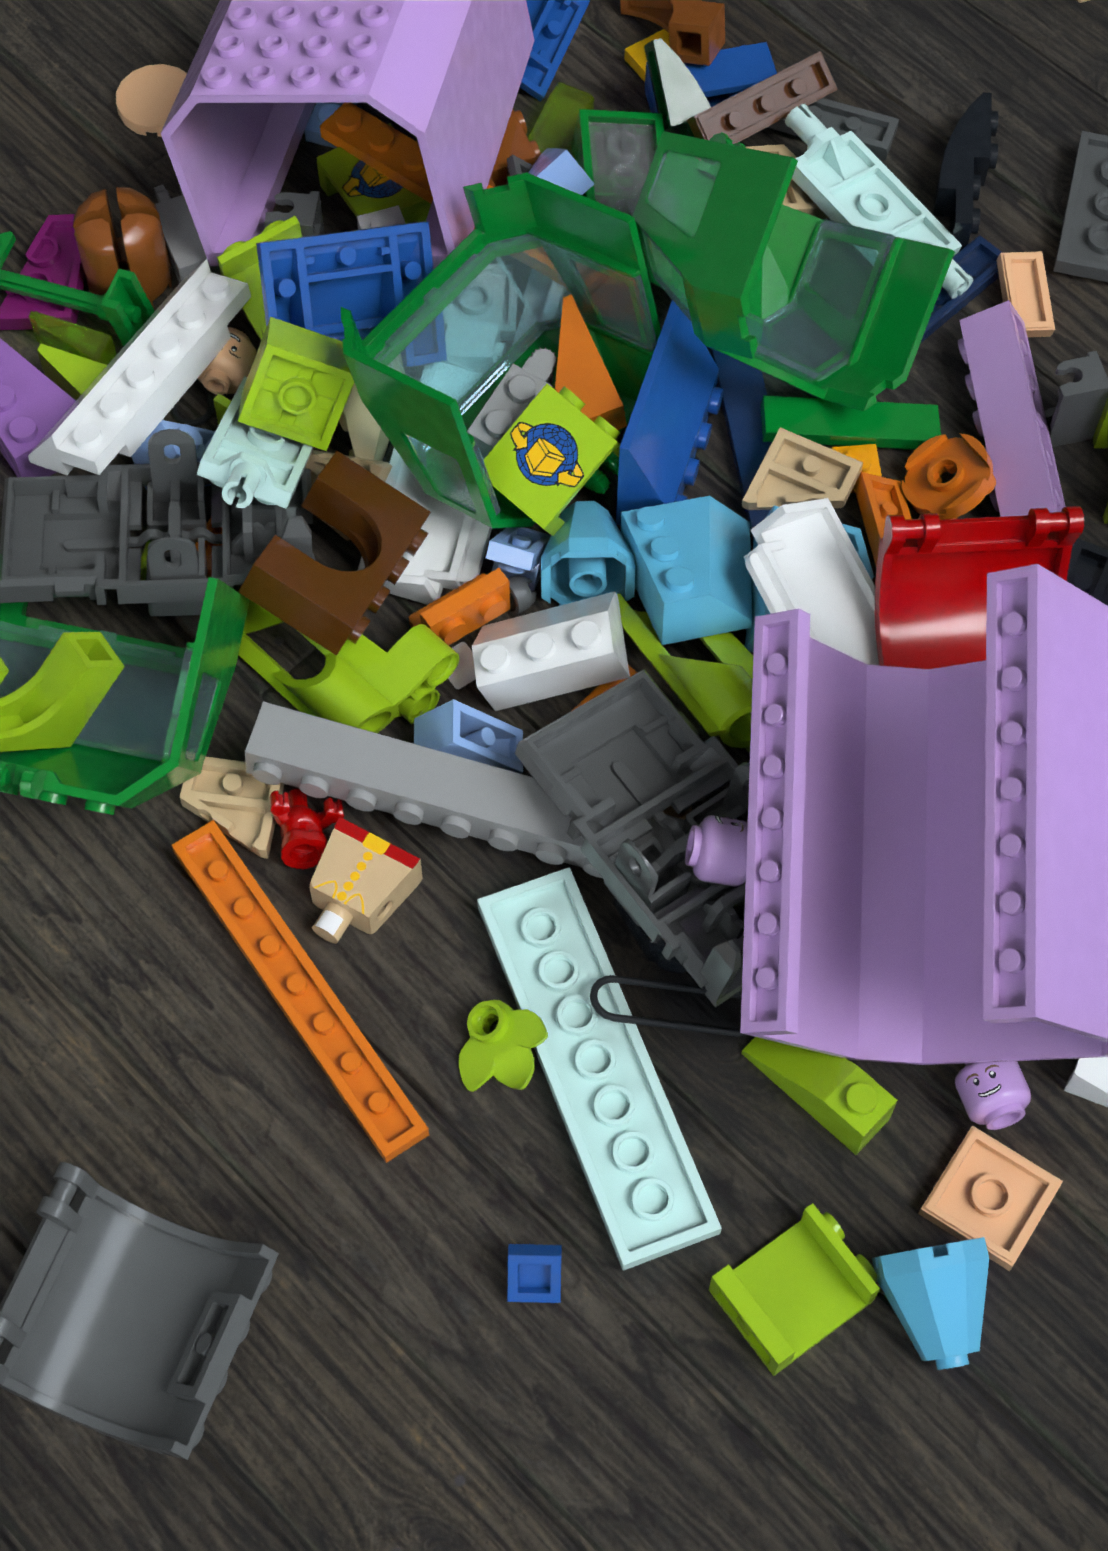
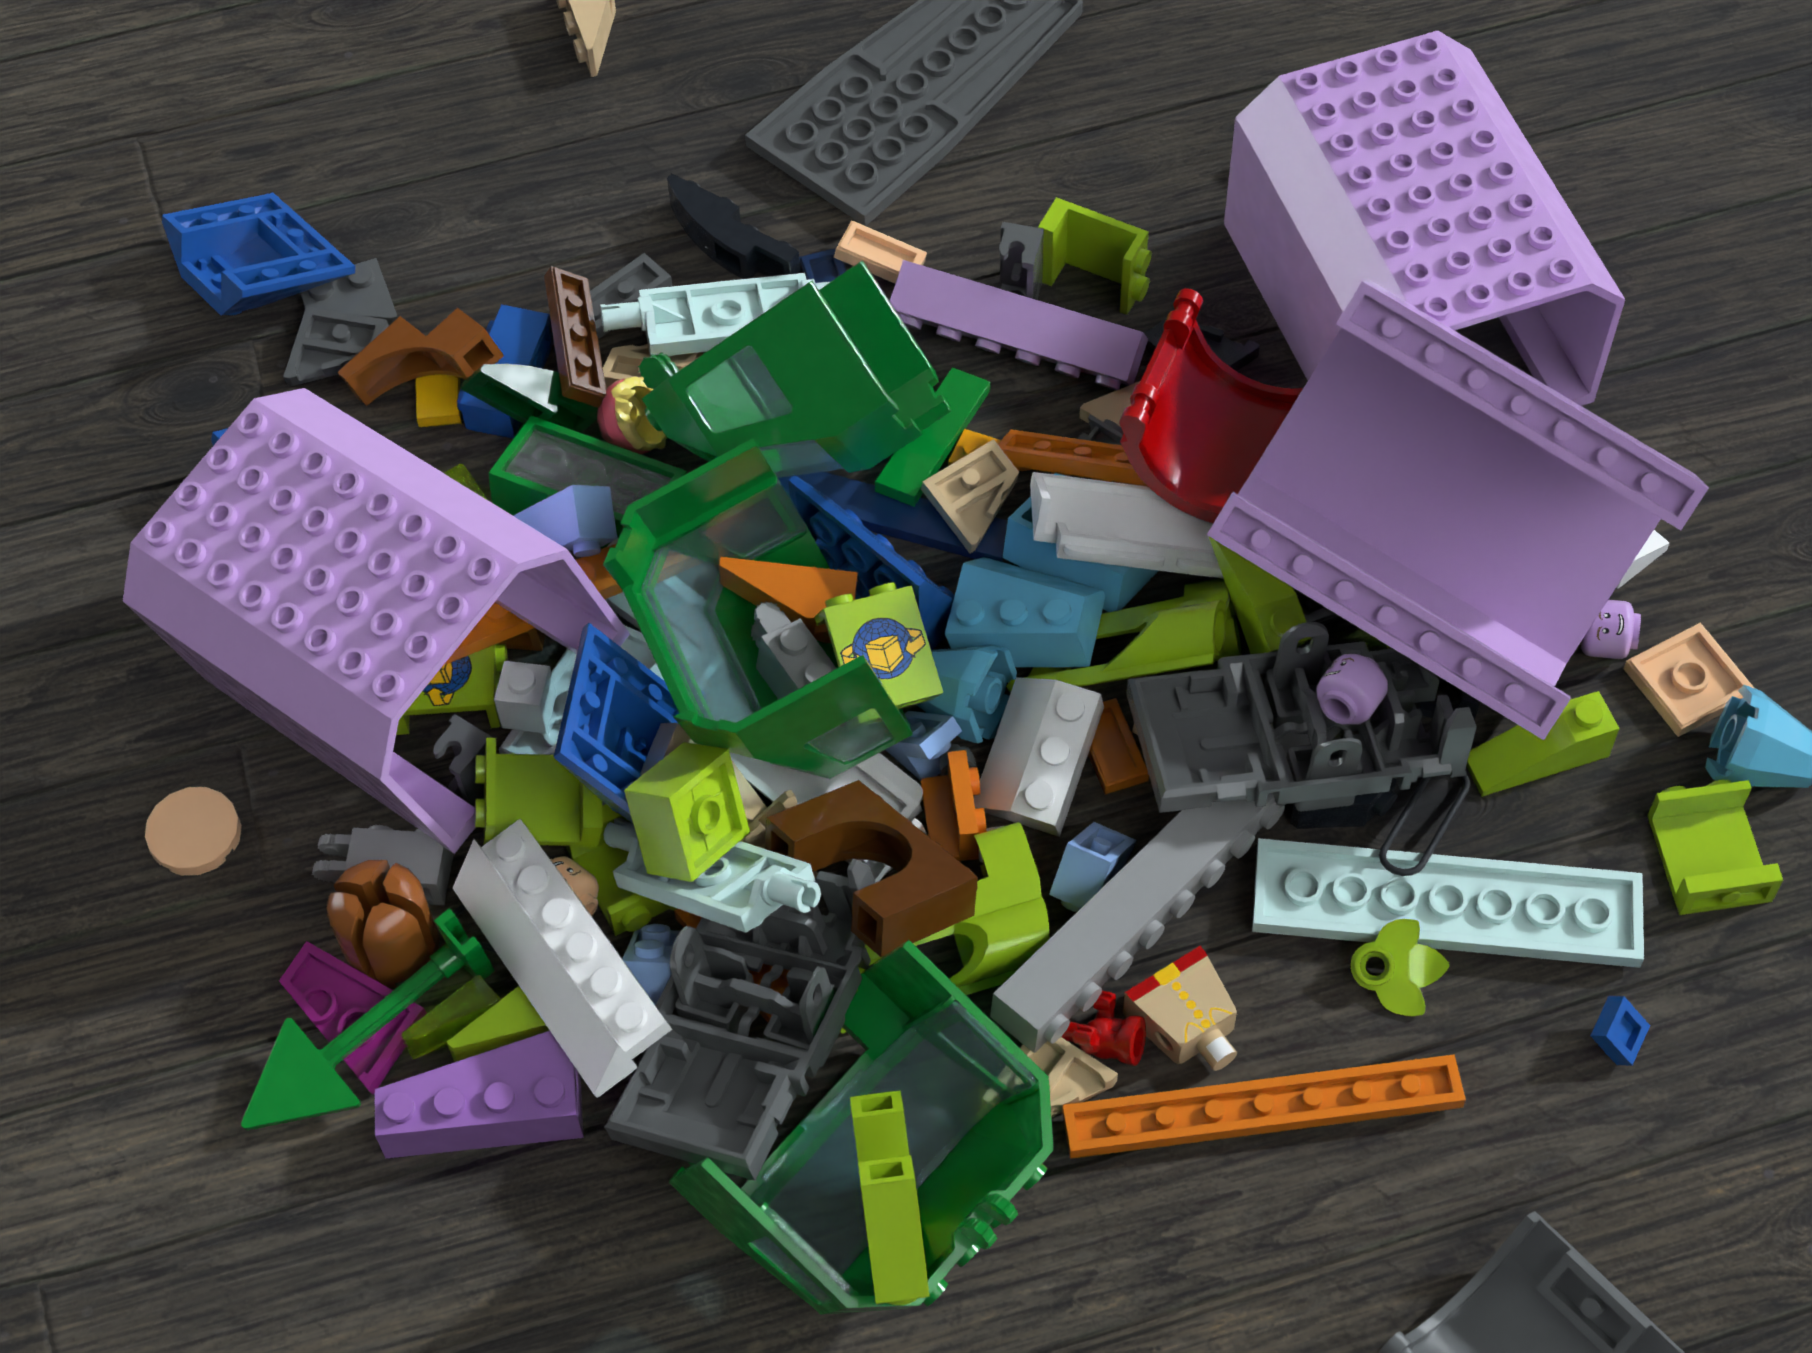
camera: 60 degrees left, 5 degrees down
orange plate [902,433,996,520] -> none

